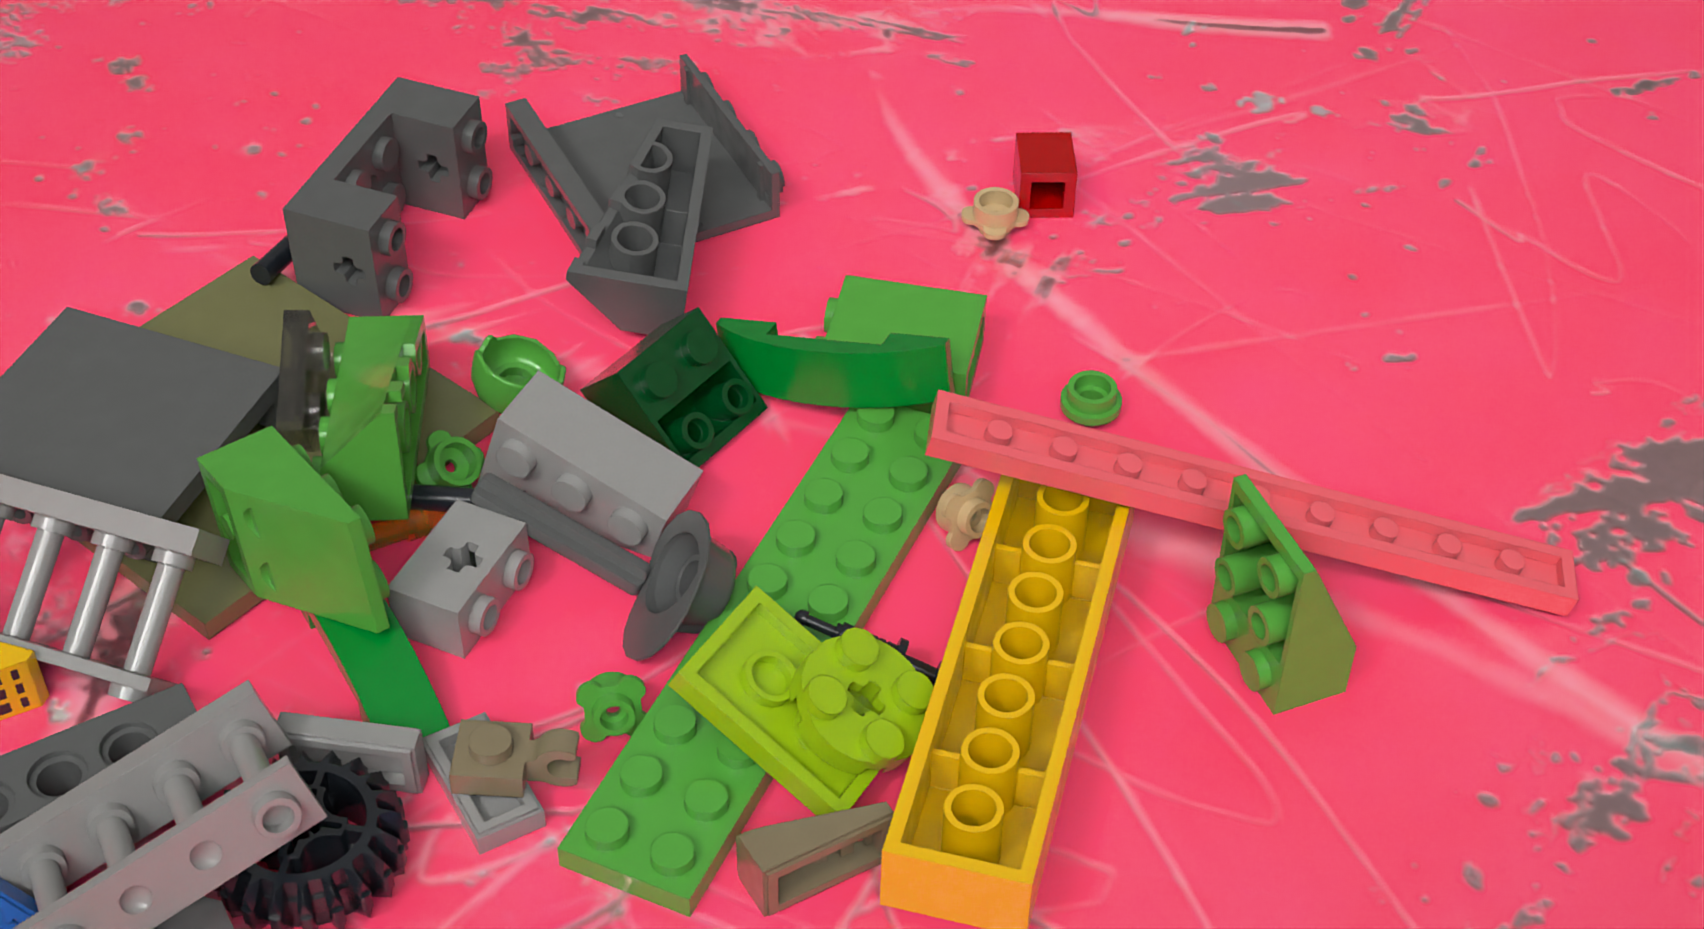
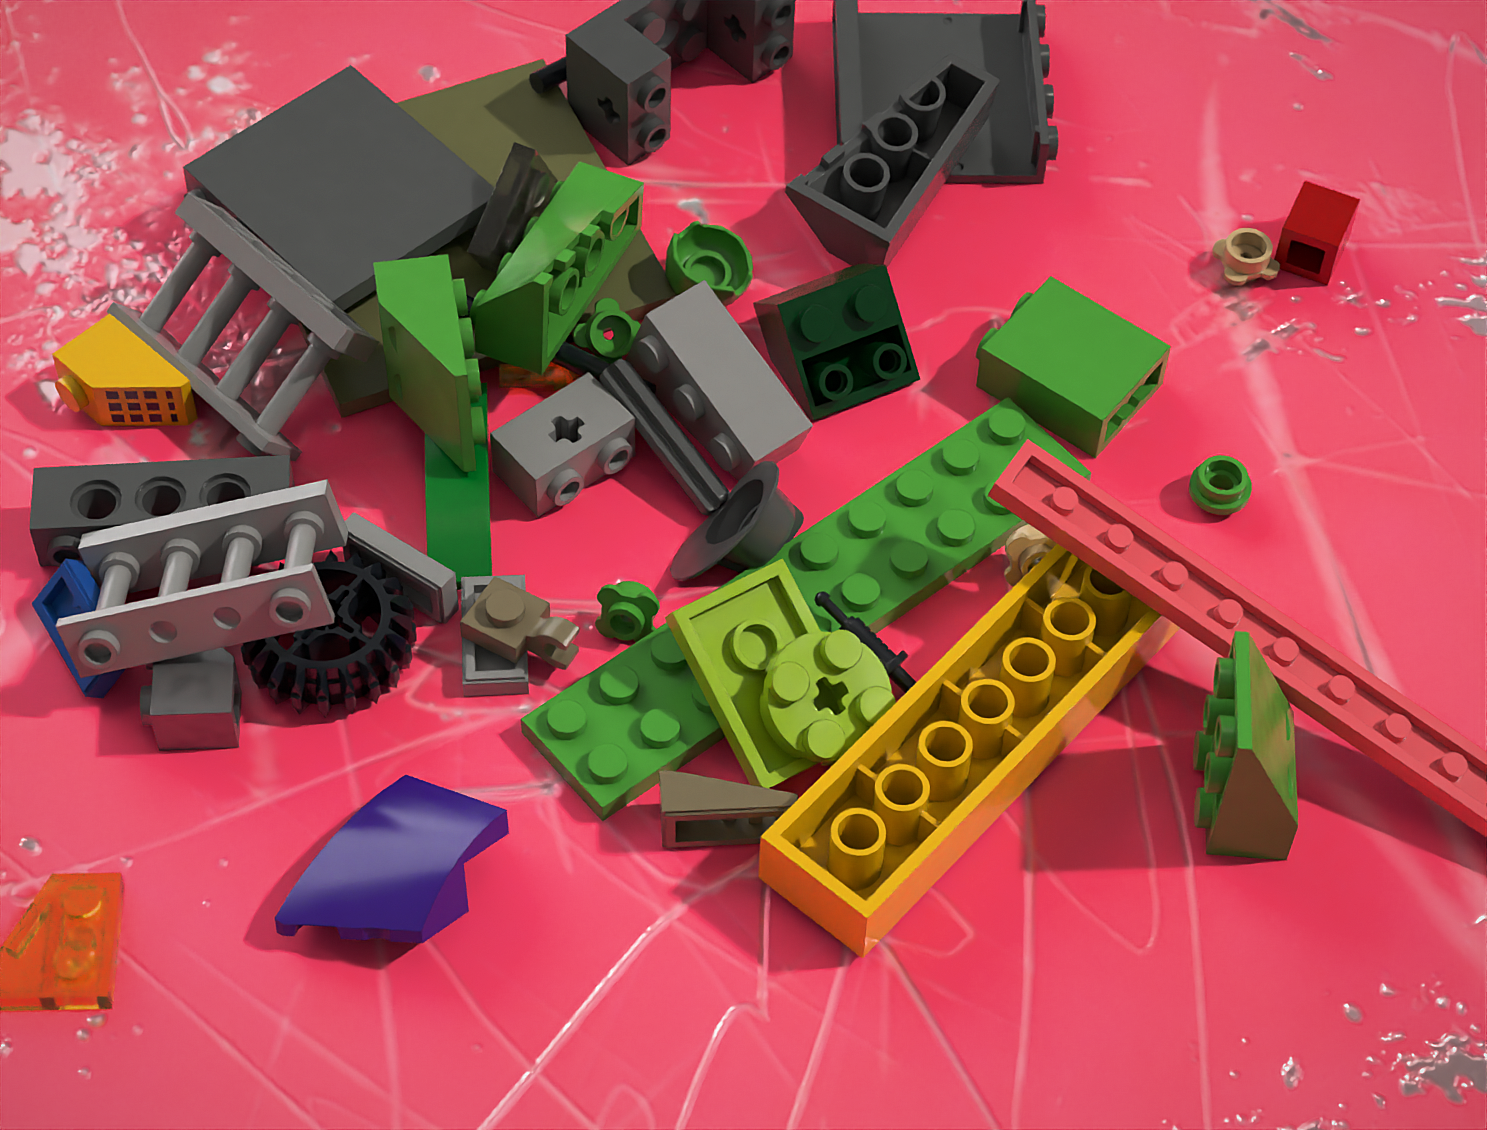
camera: 25 degrees right, 10 degrees up
green slope [716,317,955,408] -> none

